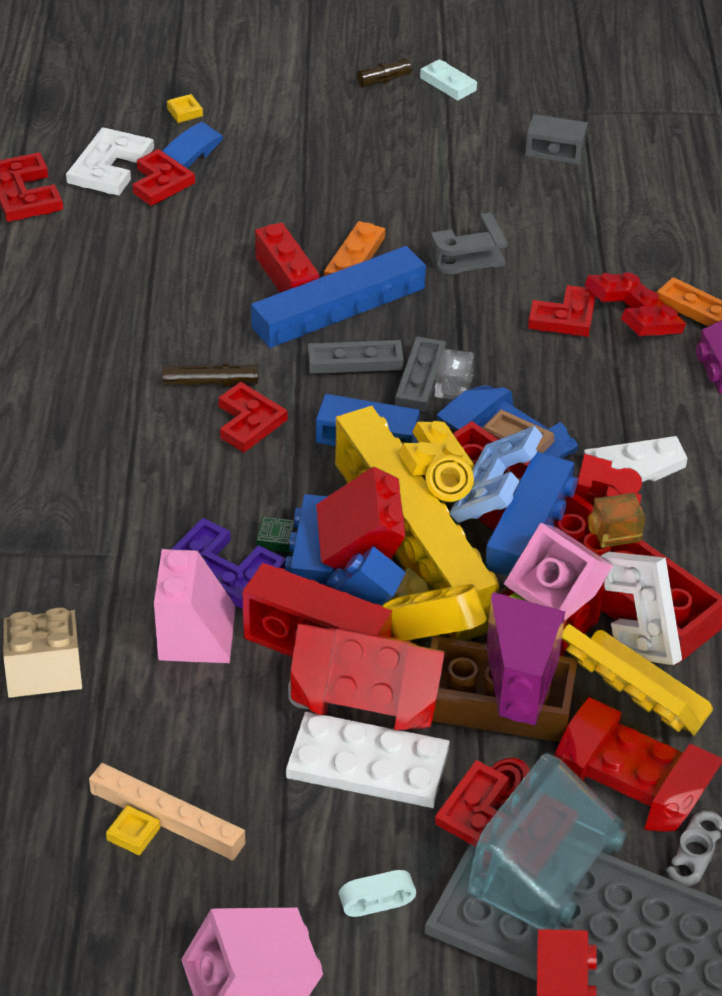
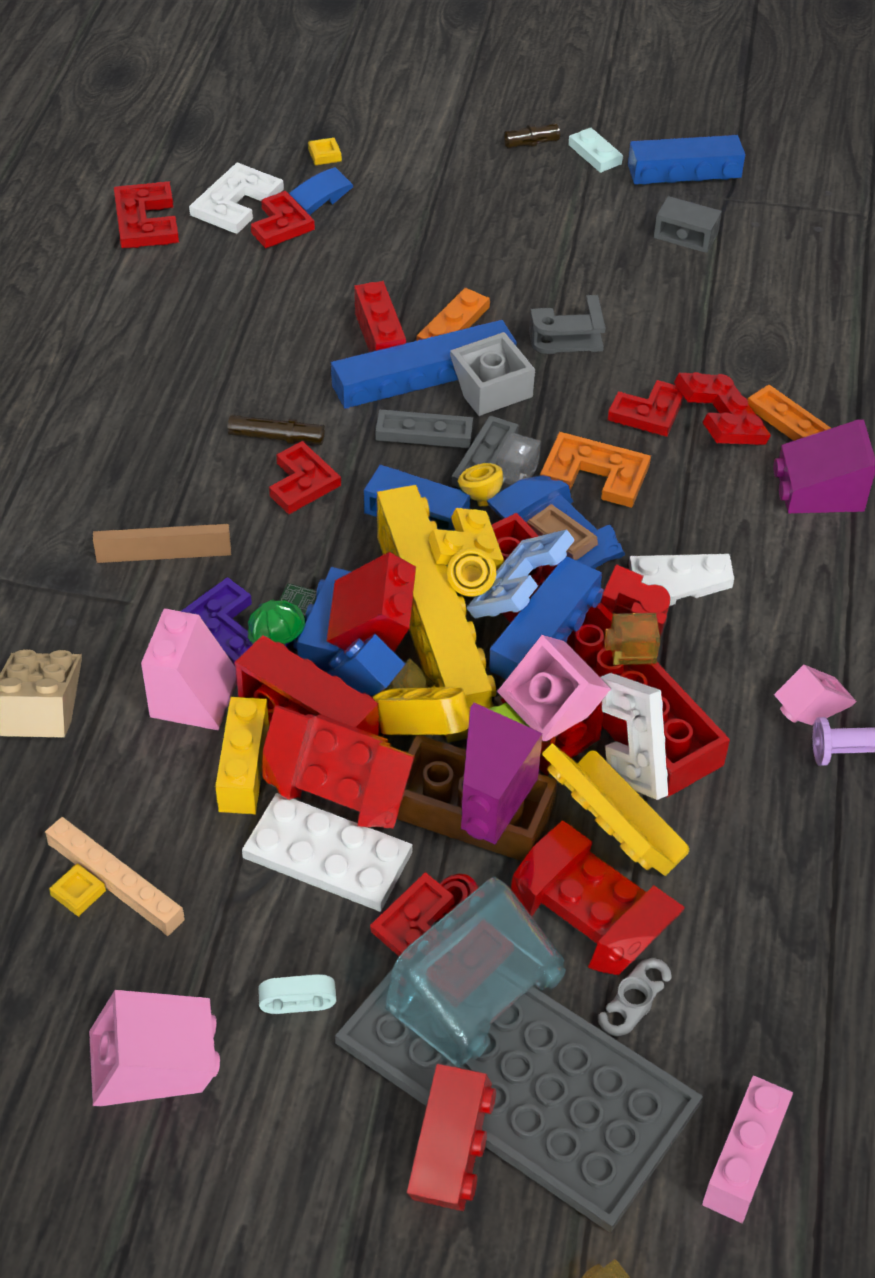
camera: 10 degrees right, 5 degrees up
none -> medium nougat tile [93,524,231,563]
none -> yellow brick [216,697,269,814]
none -> green piece [248,599,305,645]
none -> light grey slope [450,332,535,416]
none -> yellow brick [458,463,503,506]
none -> orange plate [540,432,651,508]
none -> blue brick [628,135,745,185]

